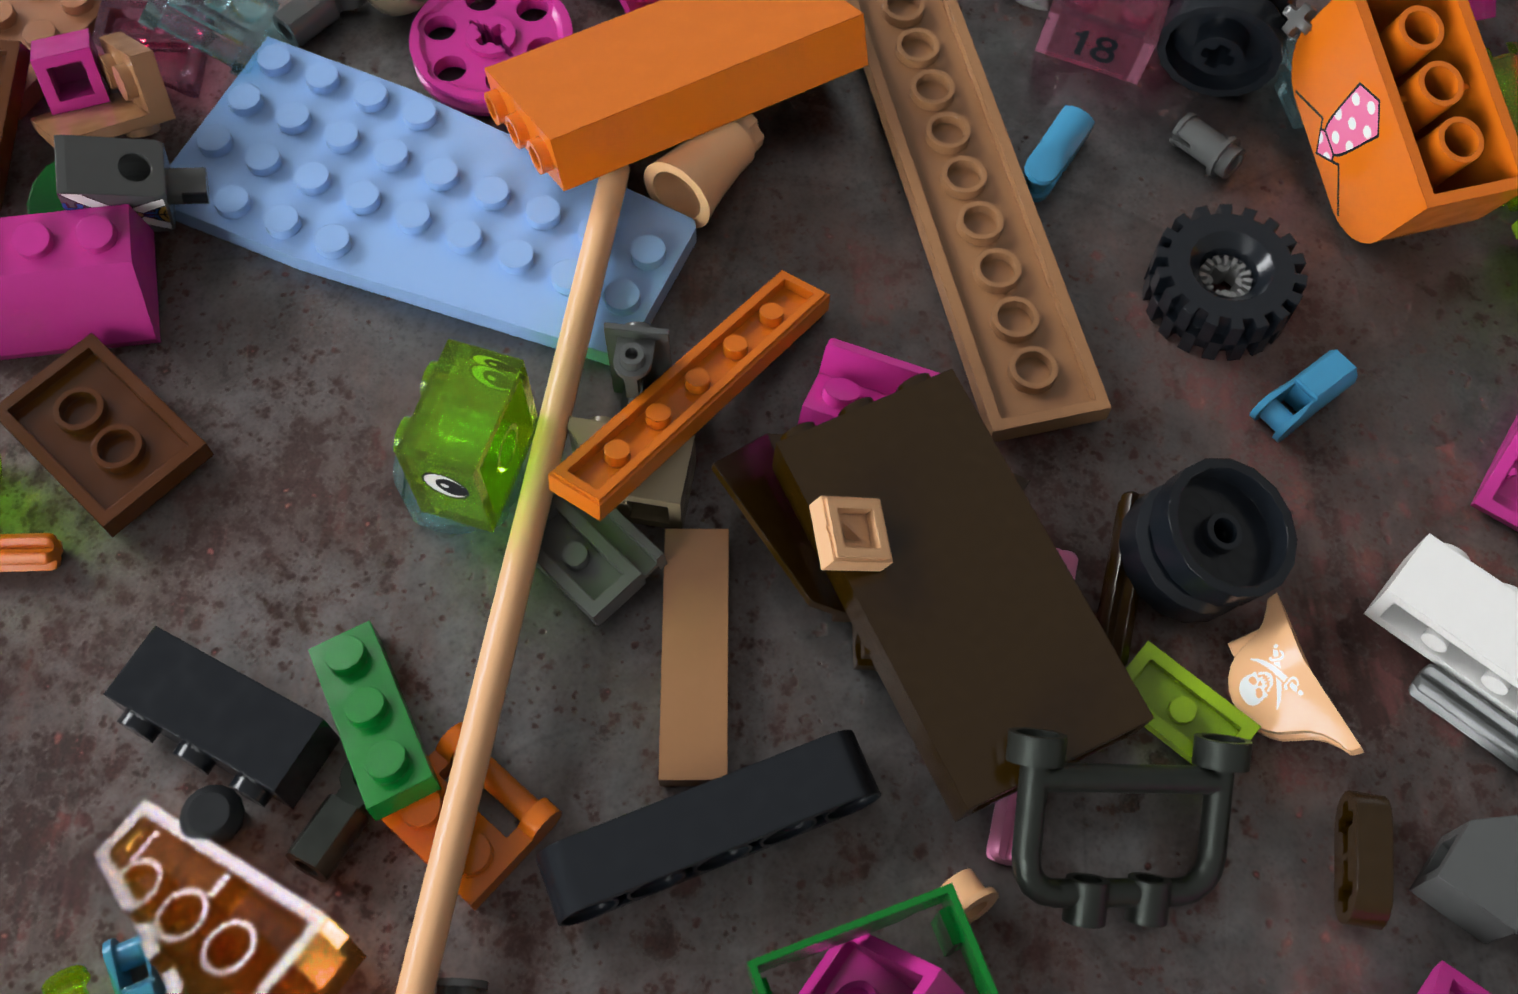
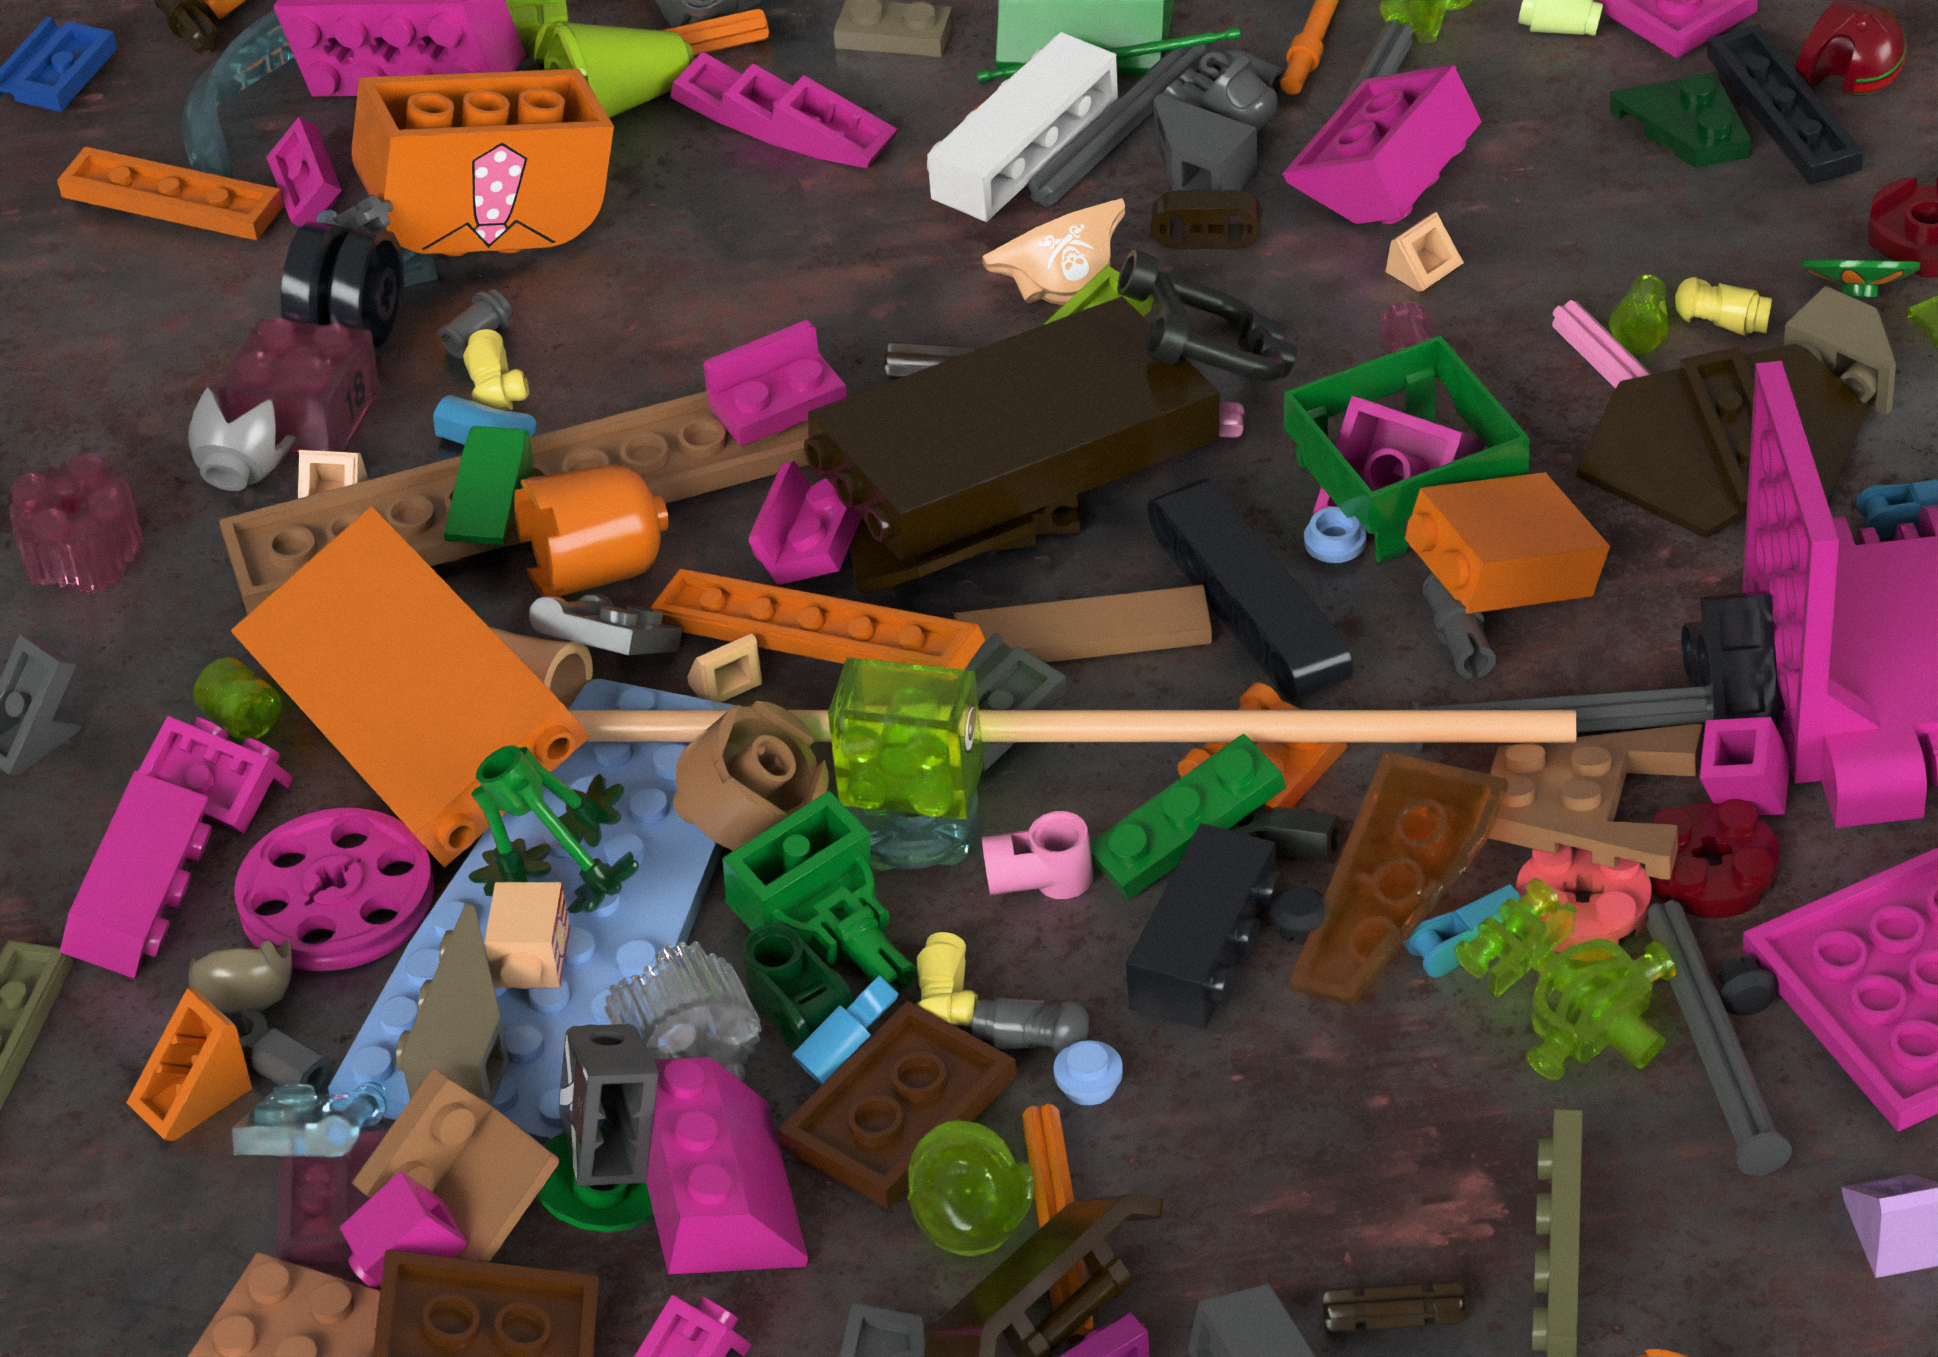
camera: 90 degrees left, 20 degrees down
dark grey hinge [604,322,672,410] -> none
light nougat tile [809,495,893,572] -> none
light nougat piece [941,868,999,924] -> none
black wheel [1119,458,1298,623] -> none
black bush [1142,204,1308,361] -> none
dark azure bar [1249,350,1358,443] -> none
none -> light nougat slope [298,450,369,499]
none -> dark tan slope [396,904,510,1104]
none -> green slope [444,426,534,545]
none -> light yellow arm [463,329,530,411]
none -> plant [469,745,639,914]
none -> light nougat brick [484,882,570,989]
none -> orange cylinder [514,465,669,597]
none -> dark grey plate [529,594,683,655]
none -> clear brick [604,941,762,1081]
none -> medium nougat brick [673,701,829,851]
none -> light nougat slope [687,633,763,702]
none -> dark pink bracket [703,320,847,447]
none -> green brick [723,790,917,992]
none -> dark green piece [743,924,855,1051]
none -> dark azure bar [791,975,899,1086]
none -> light yellow arm [916,932,979,1028]
none -> dark grey arm [972,997,1089,1054]
none -> bright pink piece [982,811,1094,899]
none -> light blue plate [1053,1040,1123,1105]
none -> light blue plate [1304,507,1366,563]

